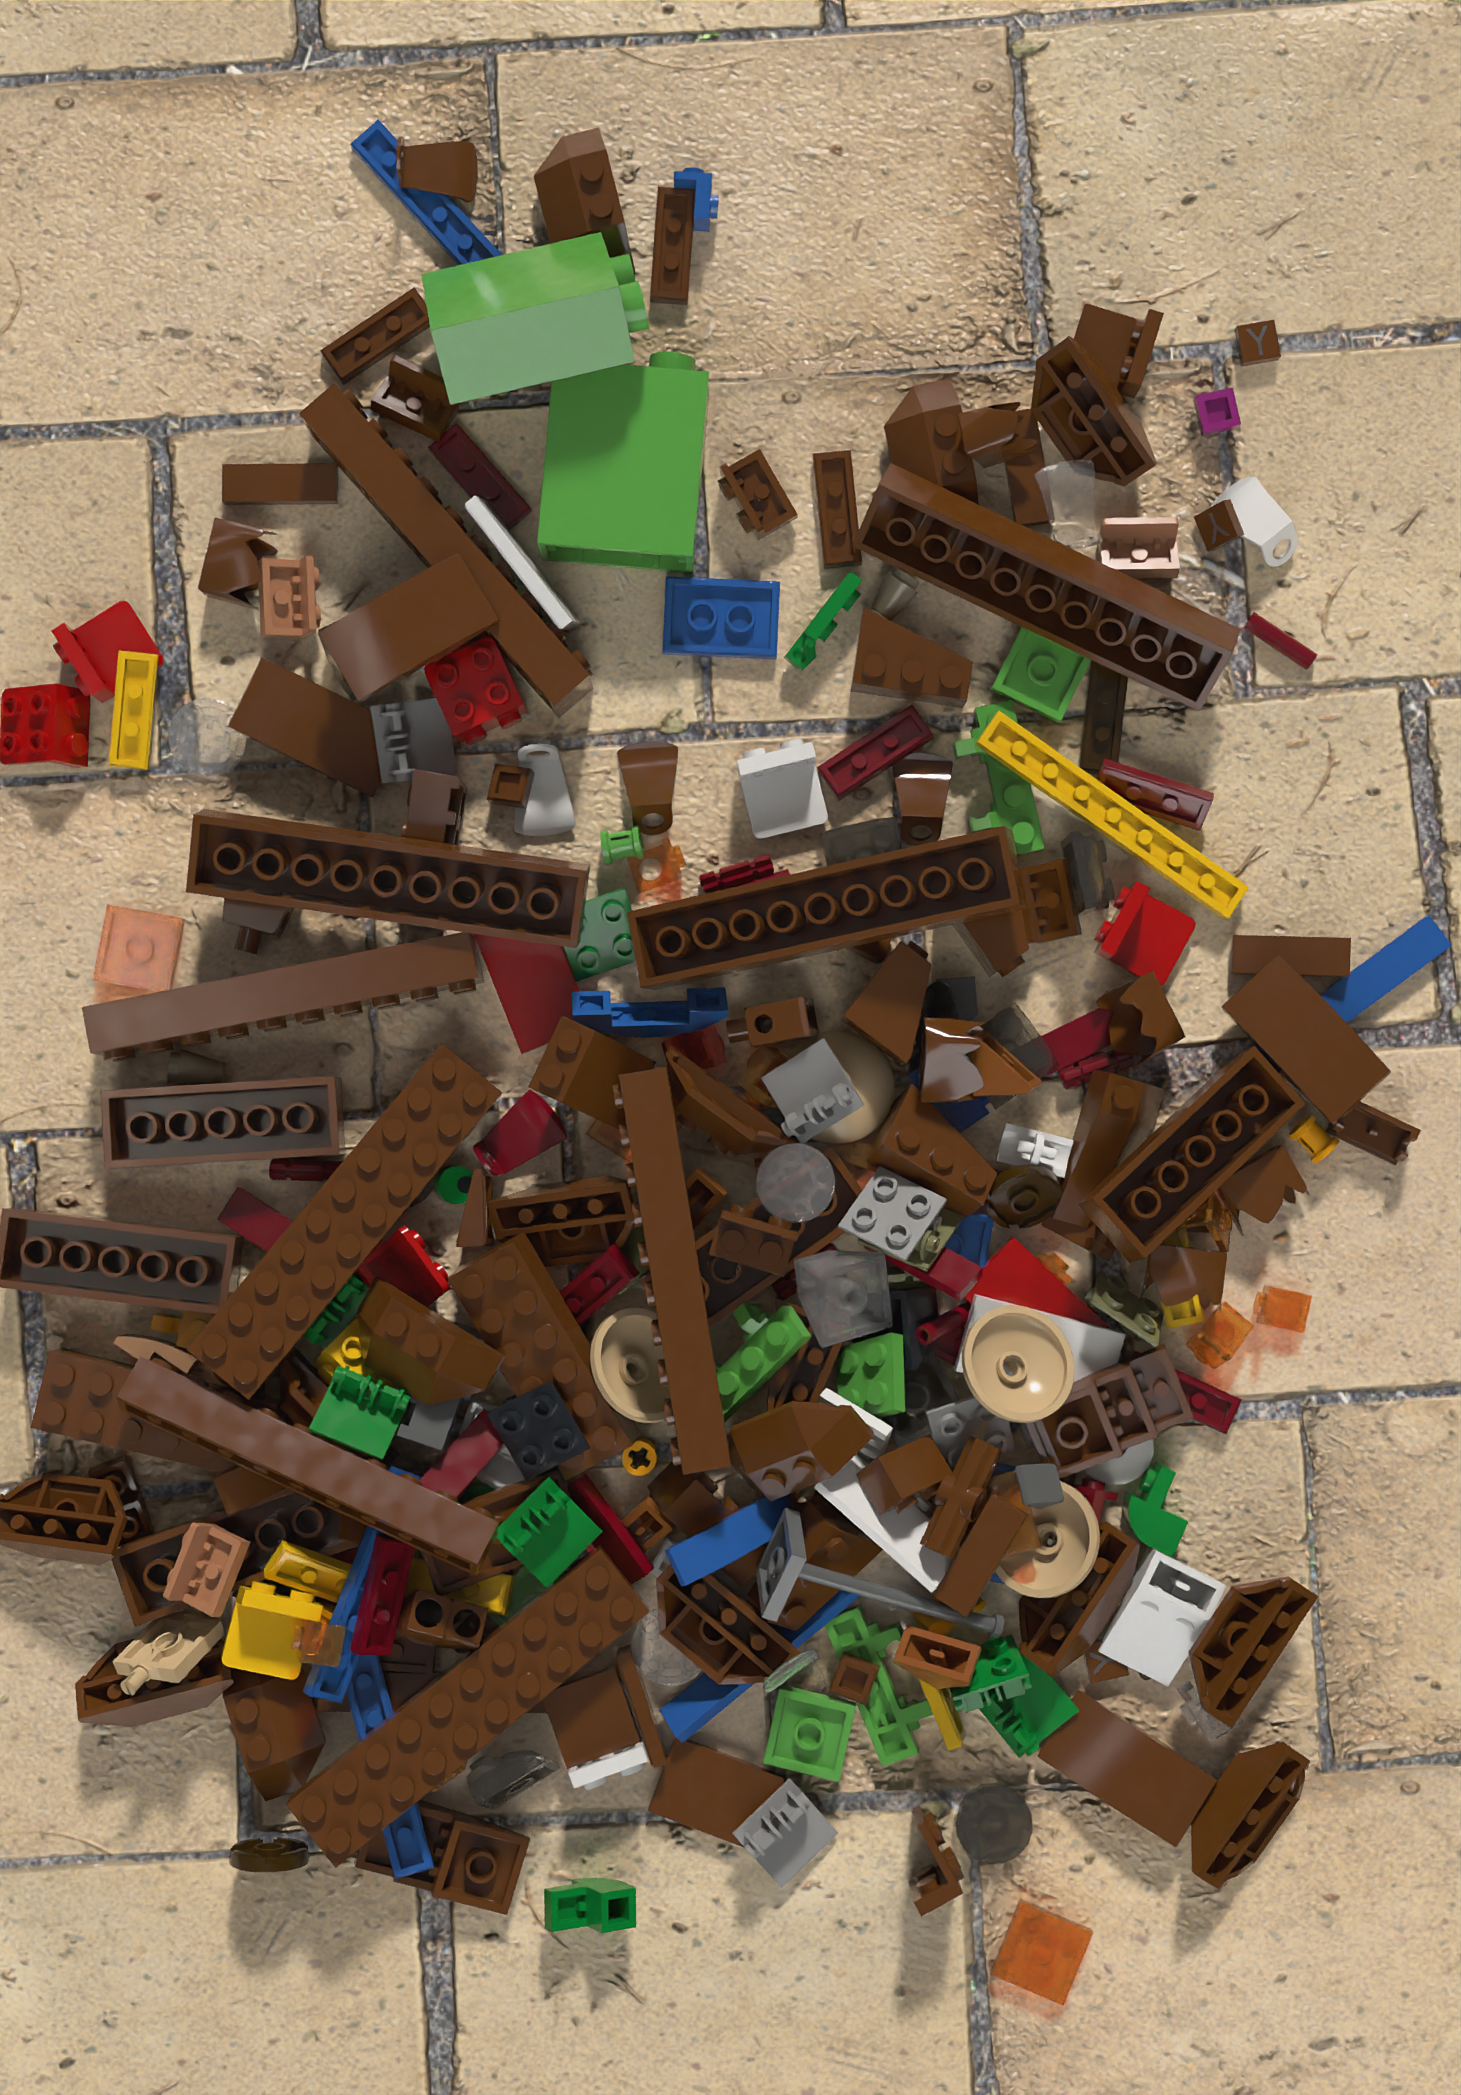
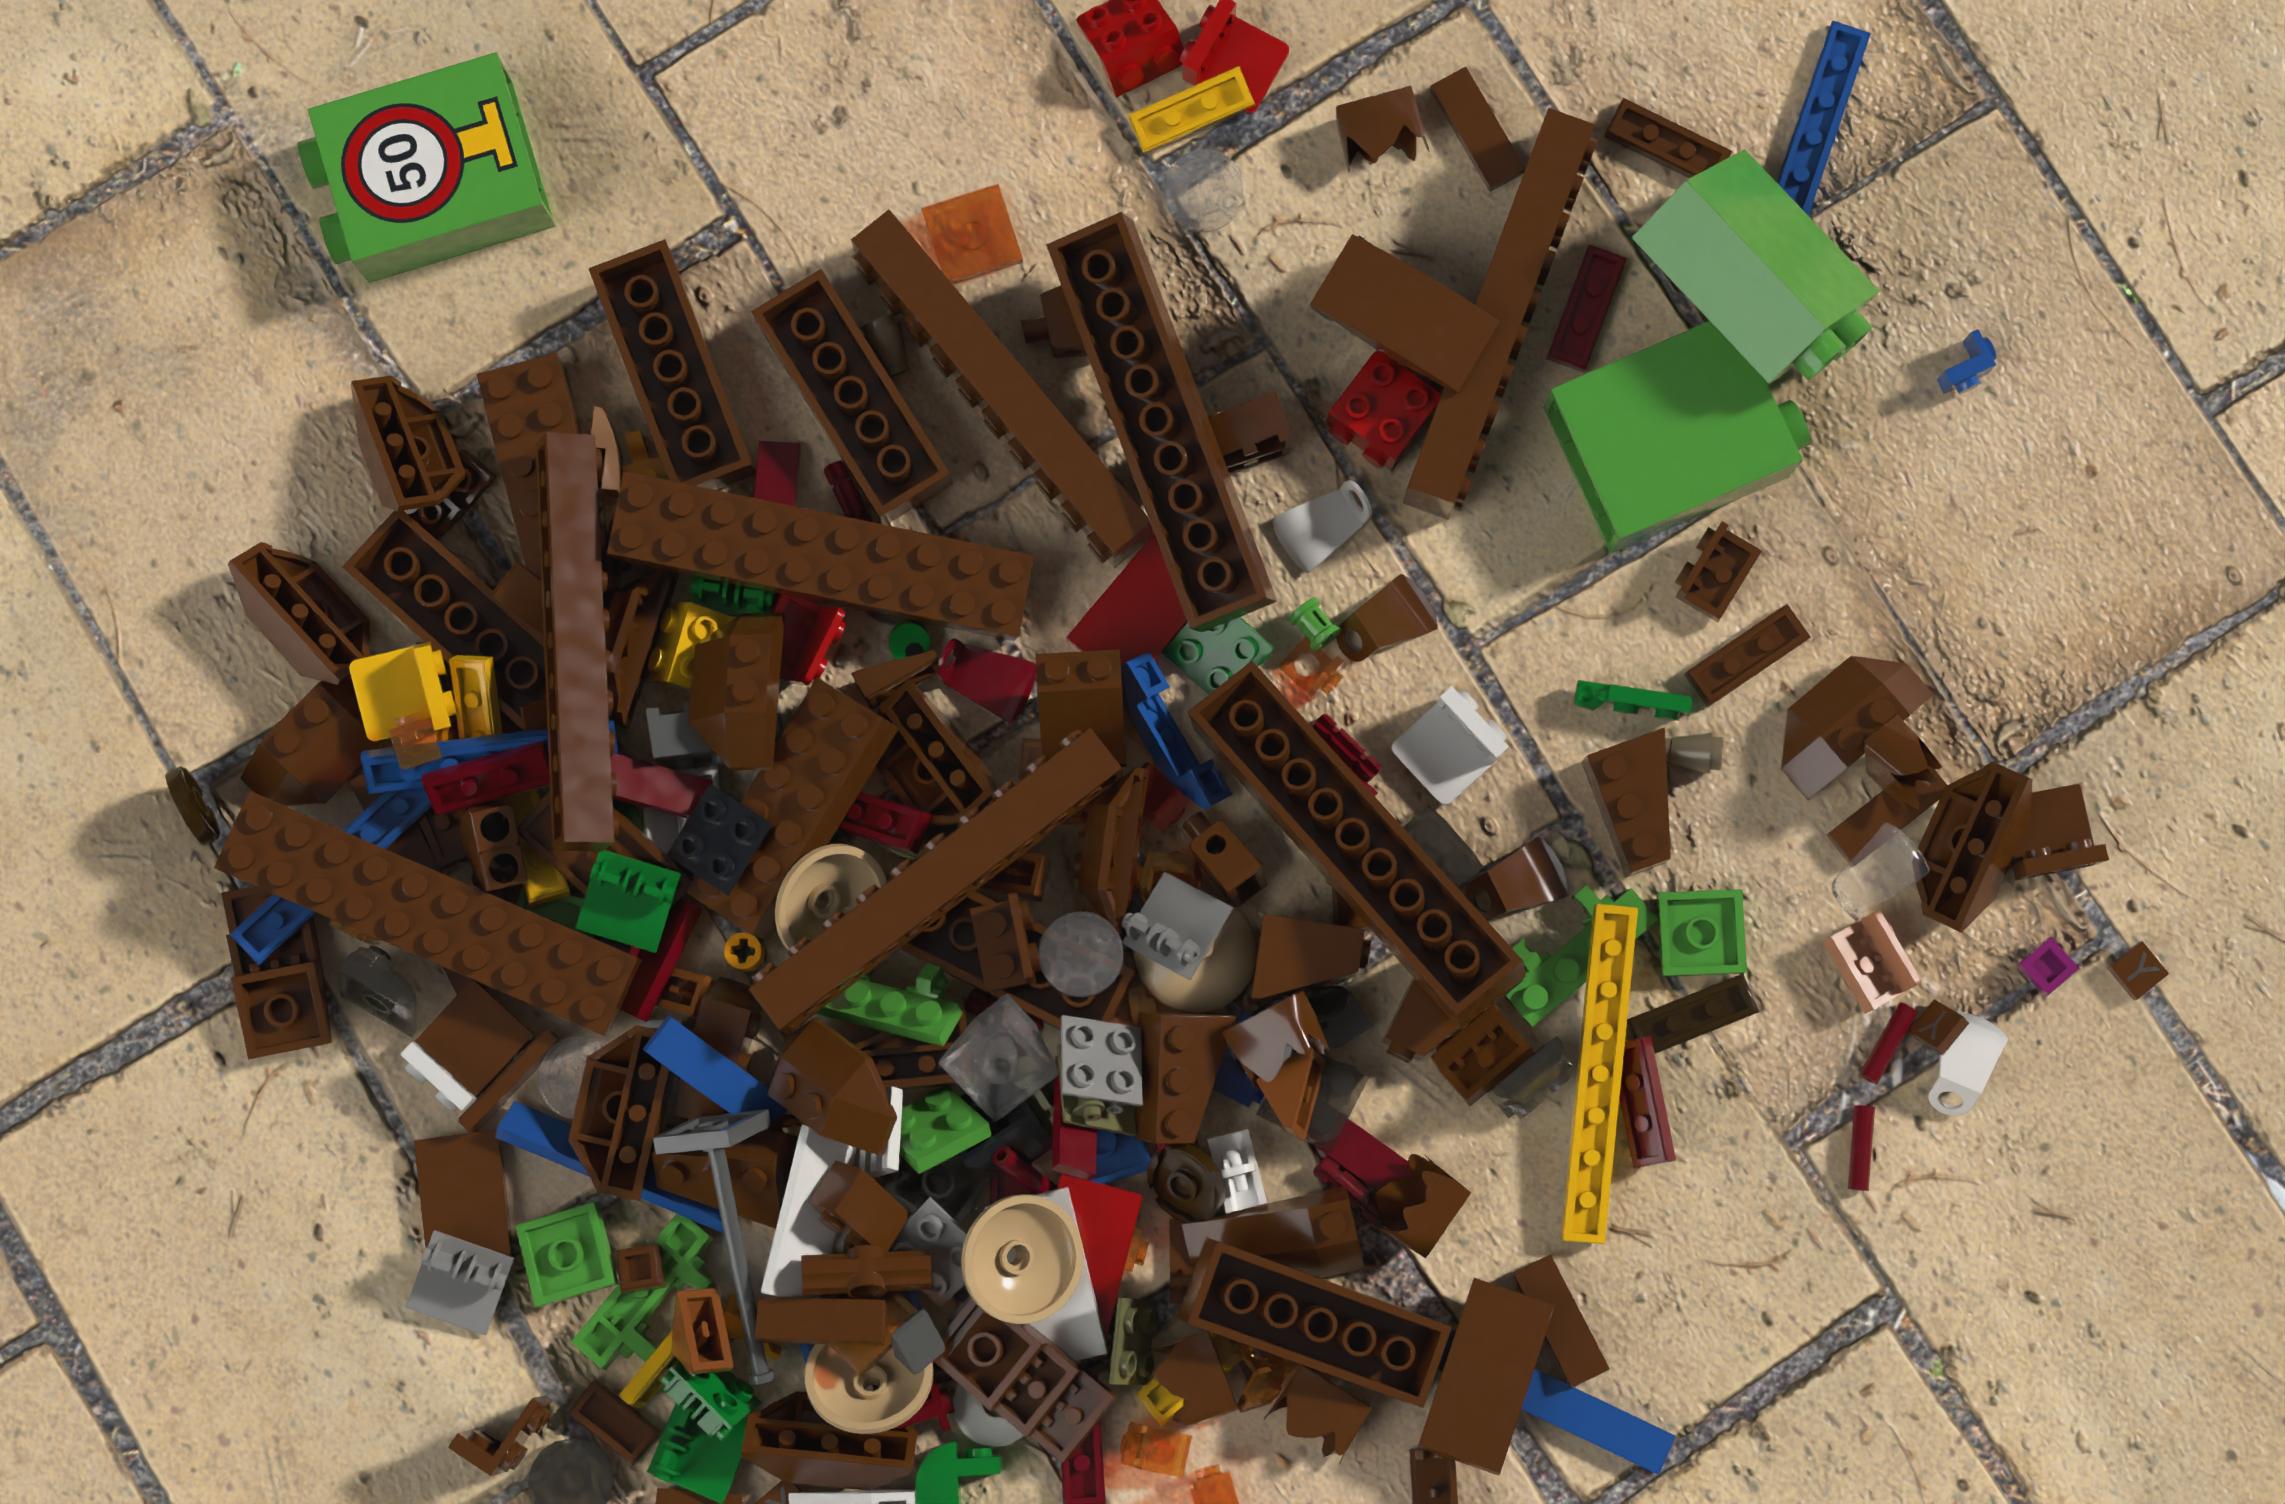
camera: 70 degrees right, 5 degrees down
tan plate [113,1608,225,1695] -> none
nougat bracket [163,1522,250,1617] -> none
reddish brown slope [227,658,381,798] -> none
nougat bracket [258,556,321,639] -> none
green hinge [308,1365,411,1461] -> none
reddish brown bracket [370,355,460,442] -> none
light grey hinge [370,698,457,783] -> none
reddish brown piece [396,137,478,203] -> none
white tile [465,495,580,630] -> none
reddish brown tile [486,764,535,809] -> none
reddish brown wedge [534,127,636,275] -> none
green brick [544,1878,636,1933] -> none
reddish brown tile [650,187,696,305] -> none
blue tile [662,576,780,660] -> none
clear piece [763,1650,826,1694] -> none
dark red tile [817,705,934,801] -> none
reddish brown brick [852,463,1241,711] -> none
red bracket [1093,881,1196,986] -> none
light orange bush [1288,1113,1340,1164] -> none
none -> reddish brown tile [567,1379,661,1466]
none -> dark red piece [1859,1002,1918,1085]

